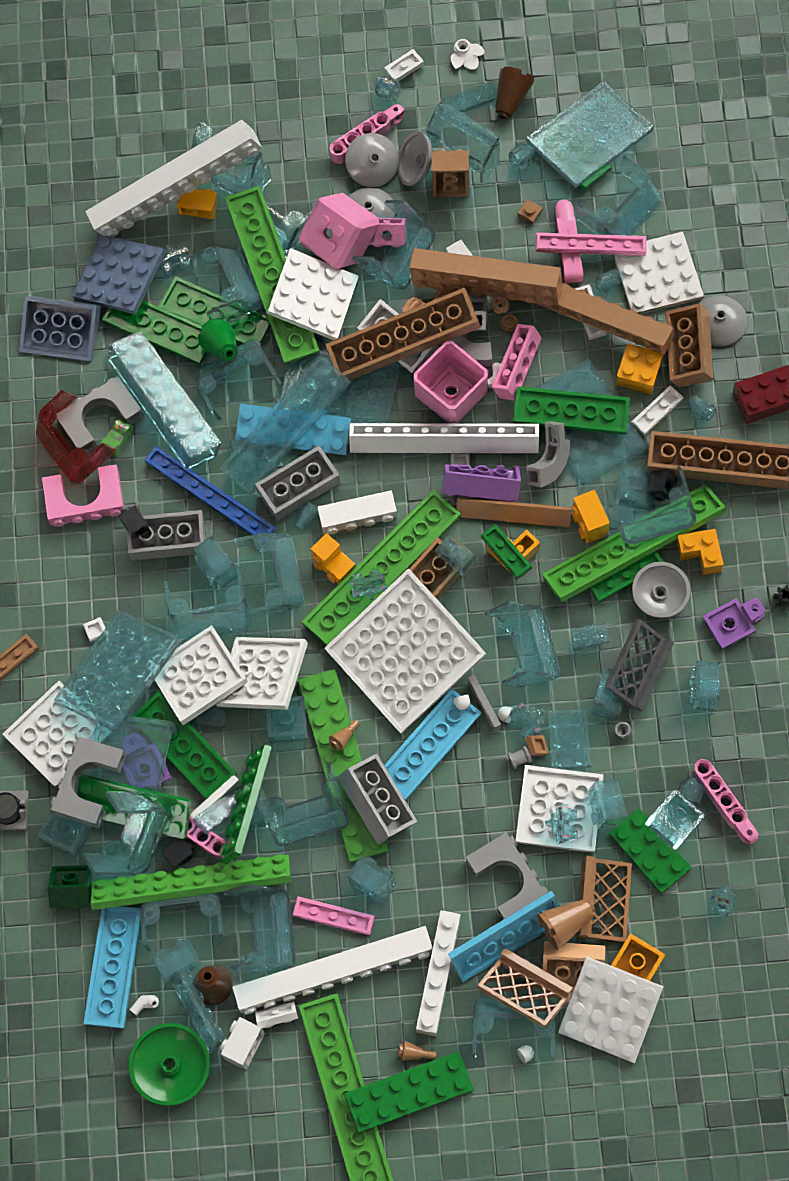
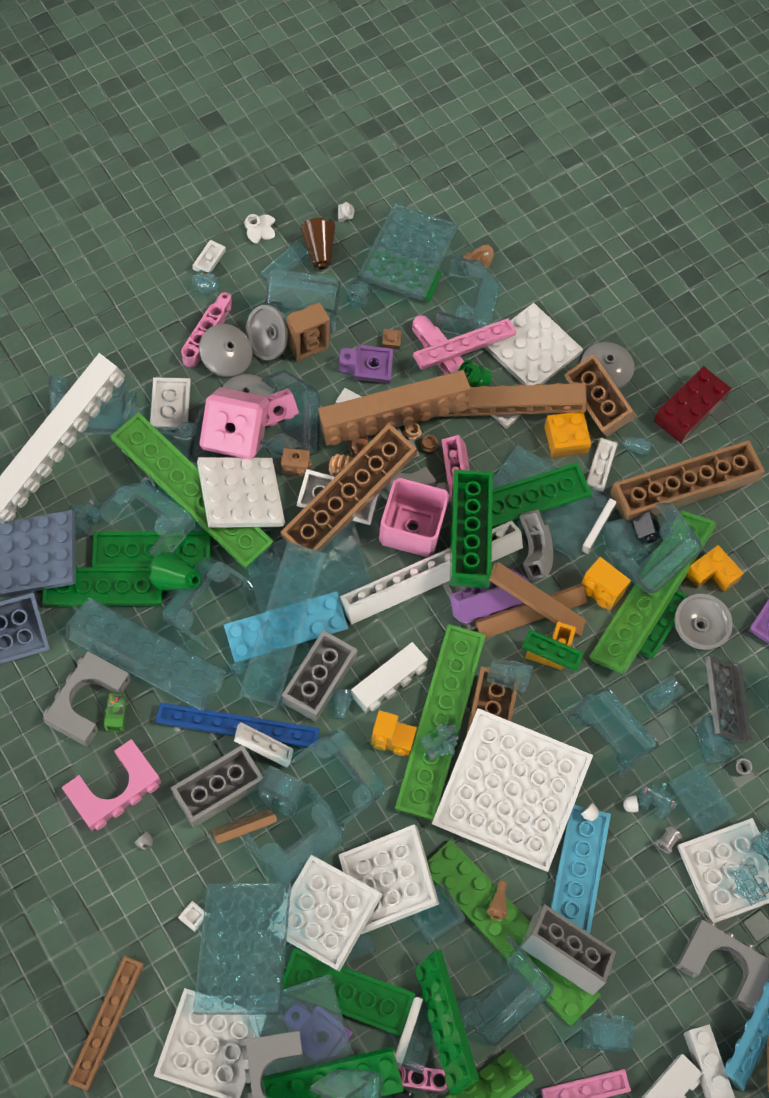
camera: 40 degrees left, 5 degrees down
clear red windscreen [36,390,117,483] -> none
black brick [119,505,150,540] -> none
light orange brick [177,188,219,220] -> none
light grey tile [468,675,501,732] -> none
medium nougat plate [525,735,549,757] -> none
clear light blue brick [595,269,624,293] -> none
none -> light grey hinge [134,831,153,850]
none -> white plate [150,377,191,431]
none -> medium nougat tile [211,808,277,844]
none -> white tile [234,722,293,768]
none -> medium nougat head [280,448,312,477]
none -> white plate [338,202,354,222]
none -> medium lavender plate [338,345,393,384]
none -> green brick [449,470,493,588]
none -> green wheel [458,360,492,387]
none -> medium nougat hat [462,245,494,271]
none -> medium nougat tile [489,562,586,638]
none -> white tile [582,499,616,554]

